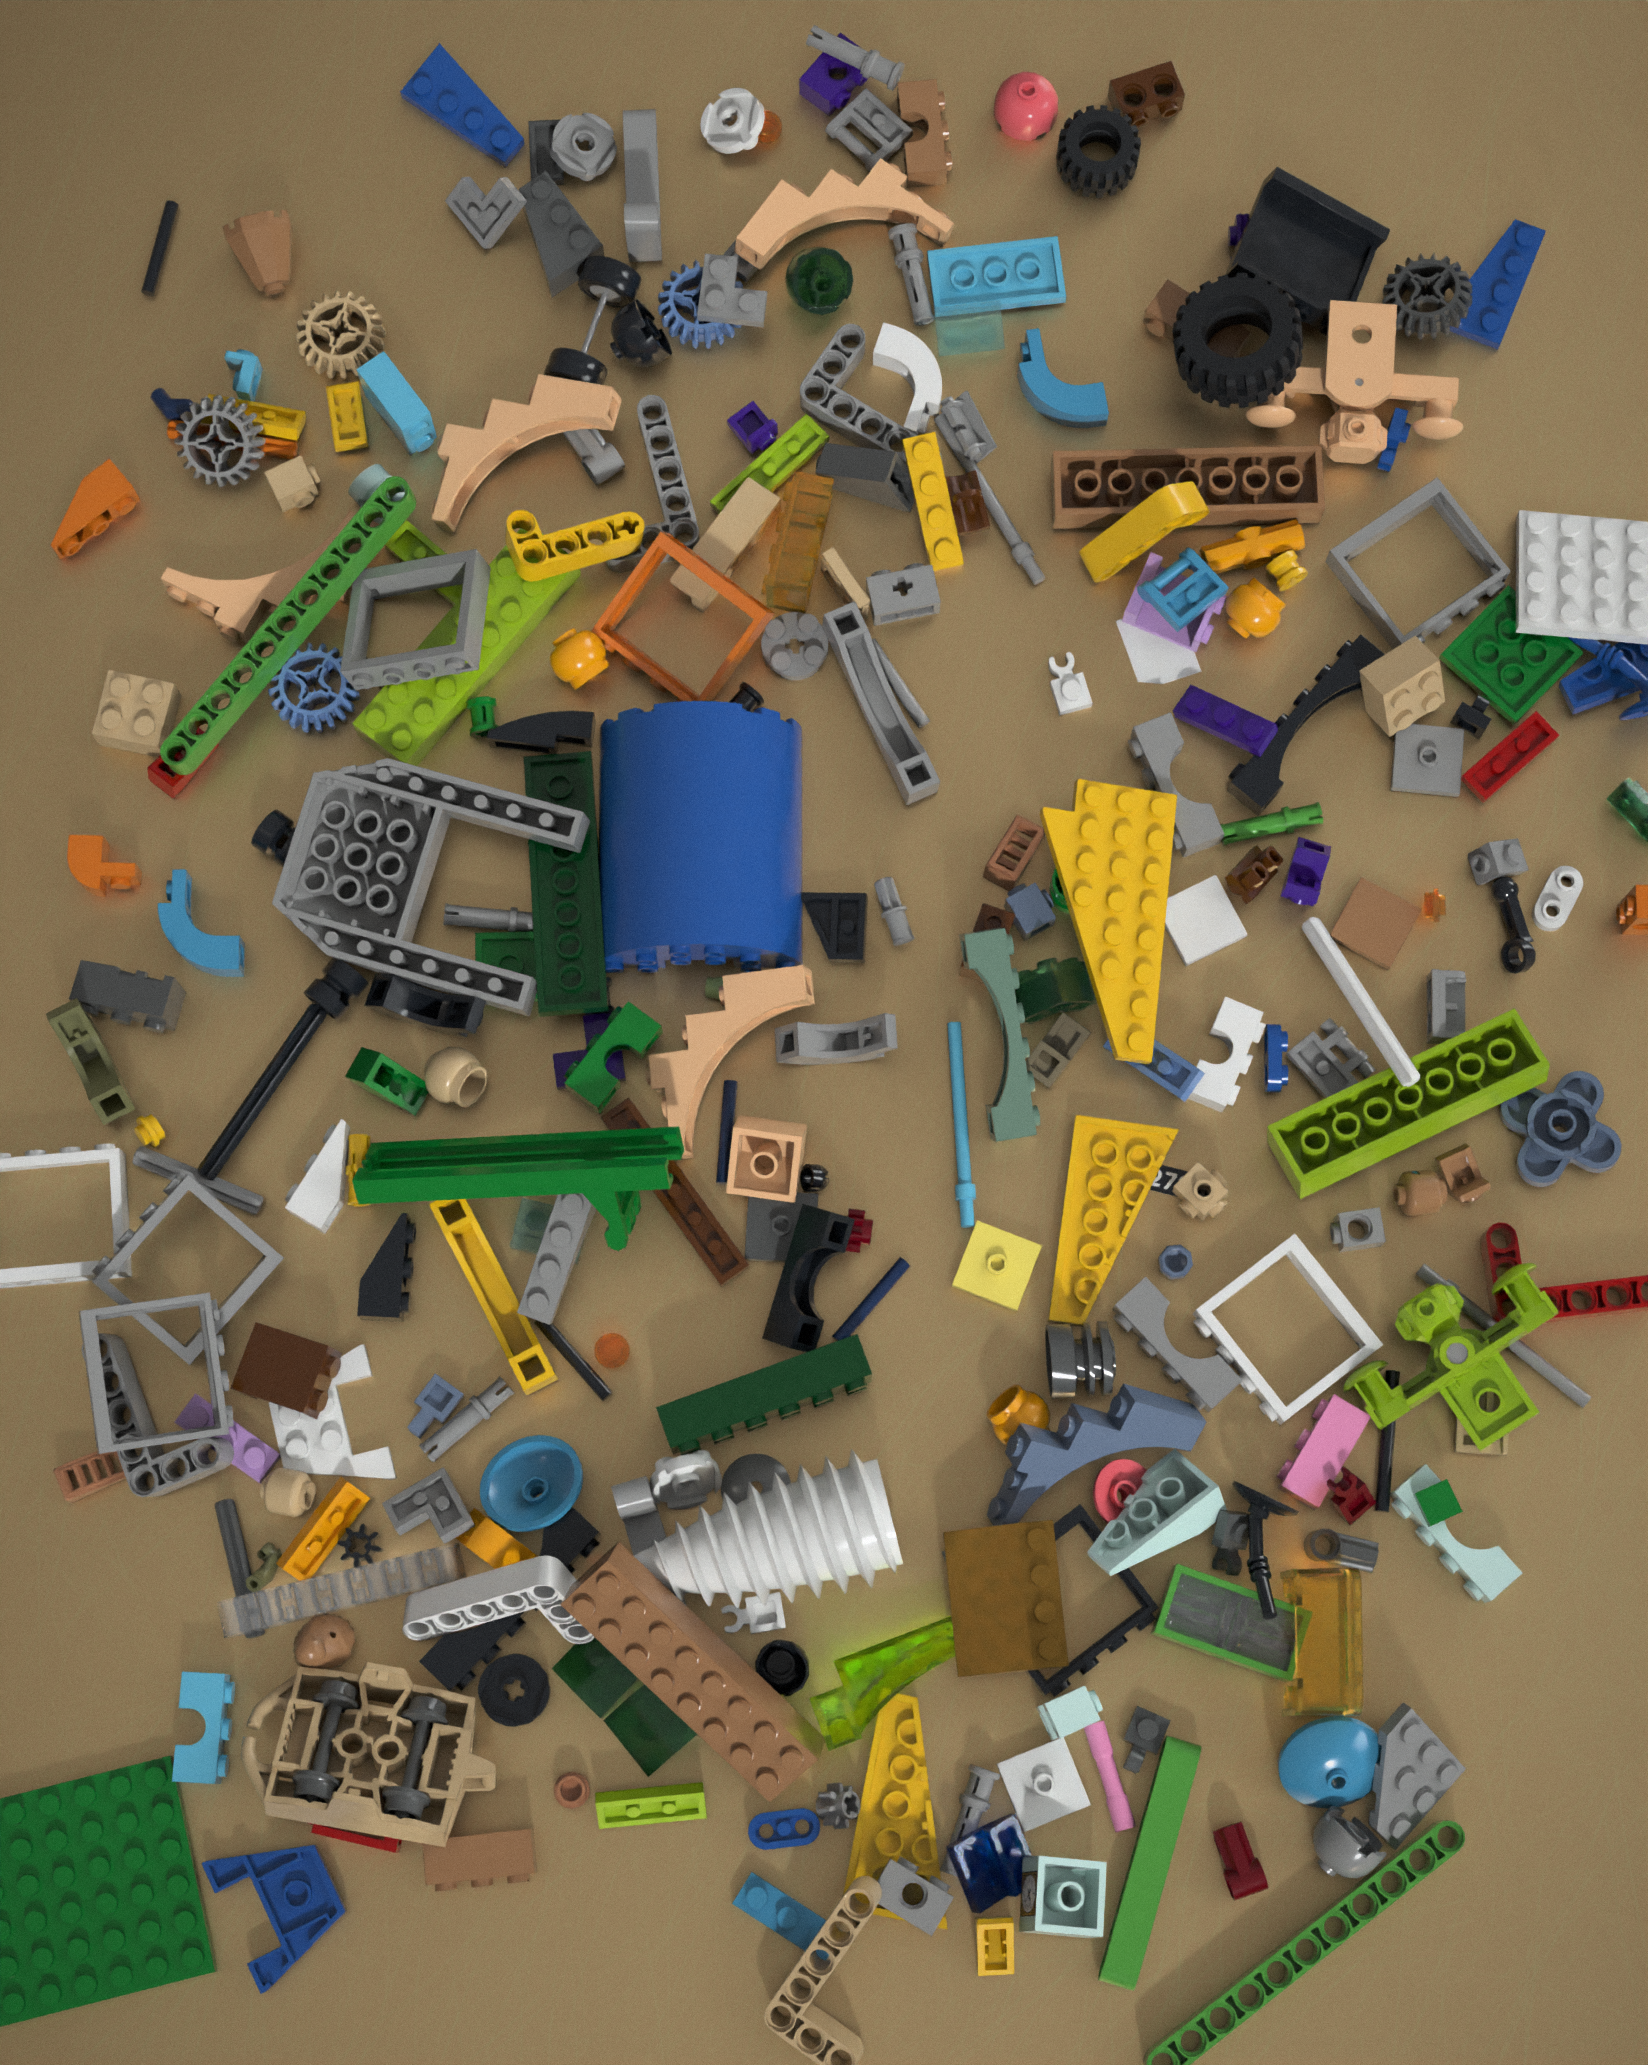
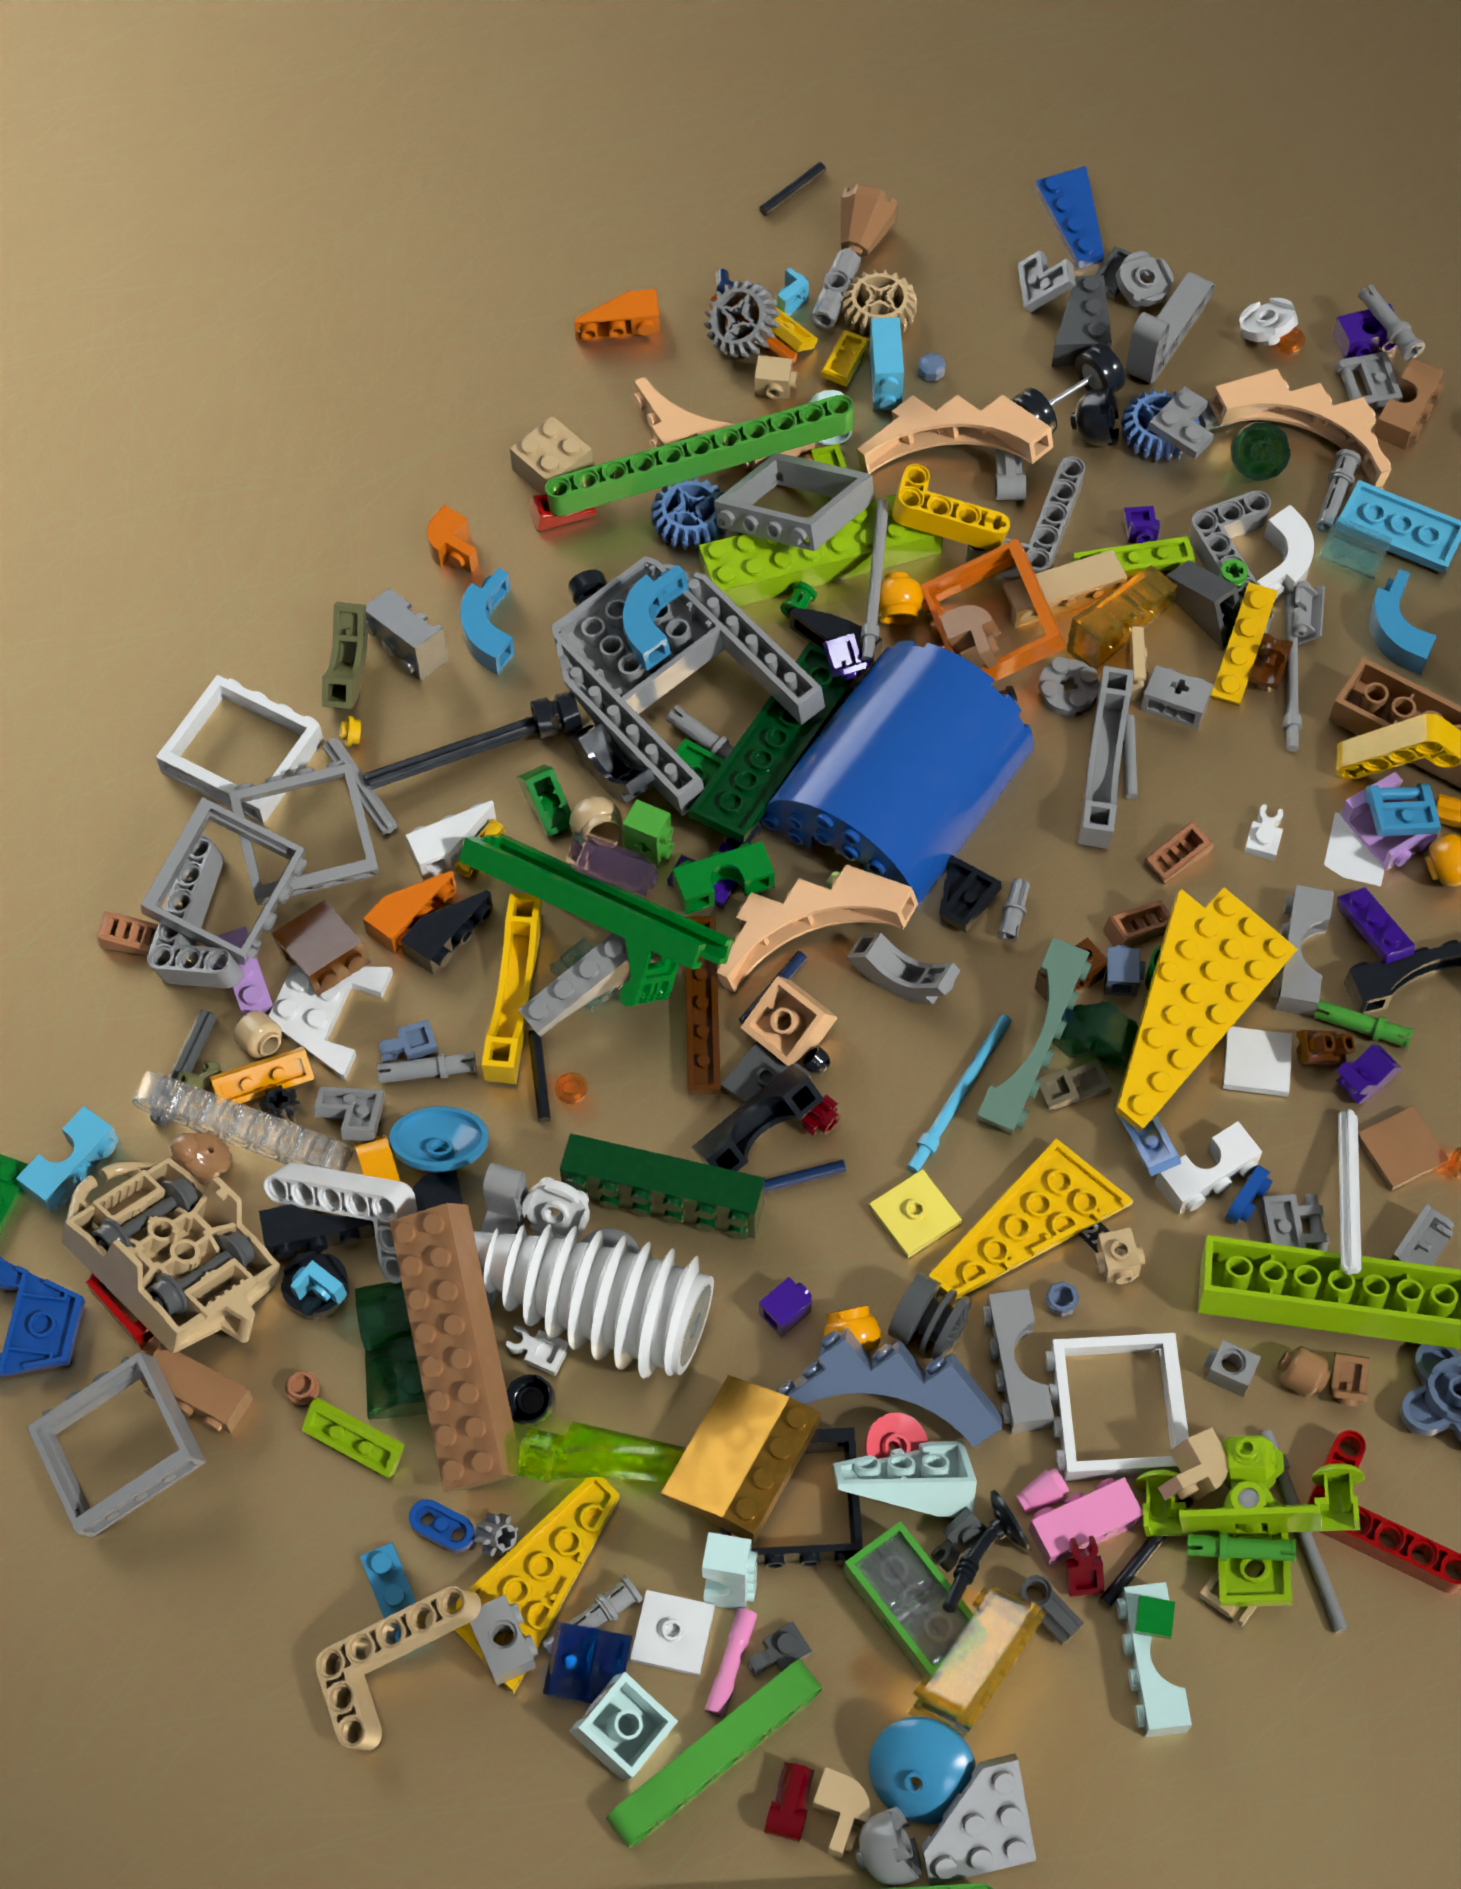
camera: 35 degrees right, 15 degrees down
yellow slope [974,1916,1014,1976] -> none
none -> light grey window [27,1352,206,1537]
none -> medium azure bracket [290,1260,347,1305]
none -> orange slope [363,871,457,954]
none -> clear purple window [565,831,658,896]
none -> dark azure arch [623,564,689,671]
none -> bright green brick [623,799,674,868]
none -> dark purple brick [759,1277,812,1337]
none -> light grey piece [811,248,861,329]
none -> tan brick [812,1767,871,1860]
none -> bracket [823,633,869,681]
none -> light grey bar [861,499,889,662]
none -> sand blue tile [918,353,946,382]
none -> medium nougat brick [940,605,1001,668]
none -> bright pink cone [1016,1468,1070,1514]
none -> nougat slope [1144,820,1213,884]
none -> tan brick [1158,1427,1228,1501]
none -> bright green pin [1187,1532,1296,1563]
none -> bright green bush [1219,559,1248,589]

